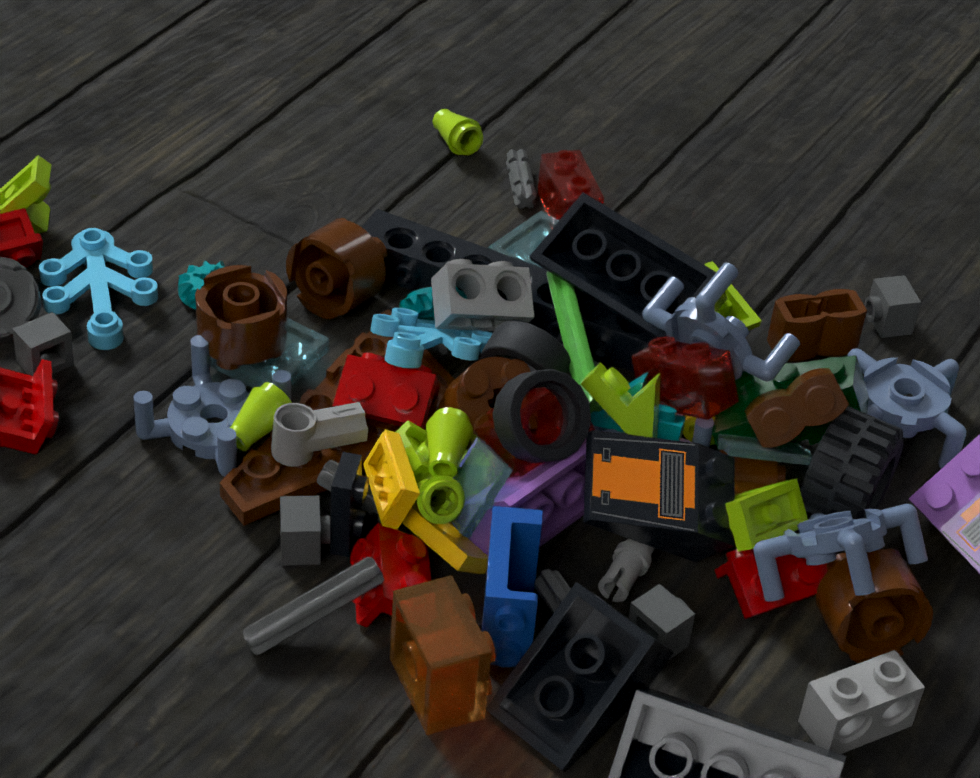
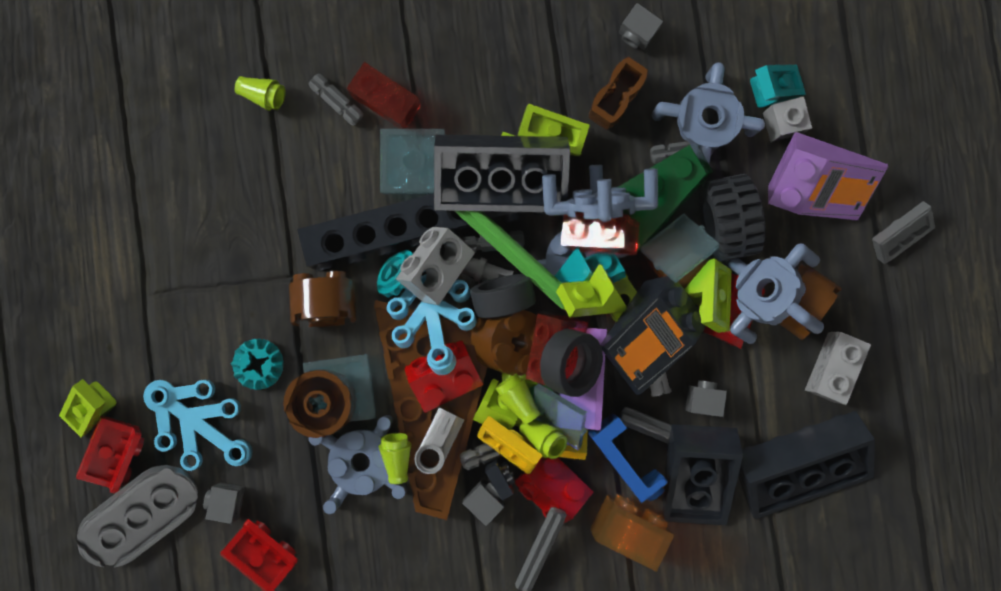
camera: 40 degrees left, 45 degrees up
reddish brown brick [745,368,849,448] -> none

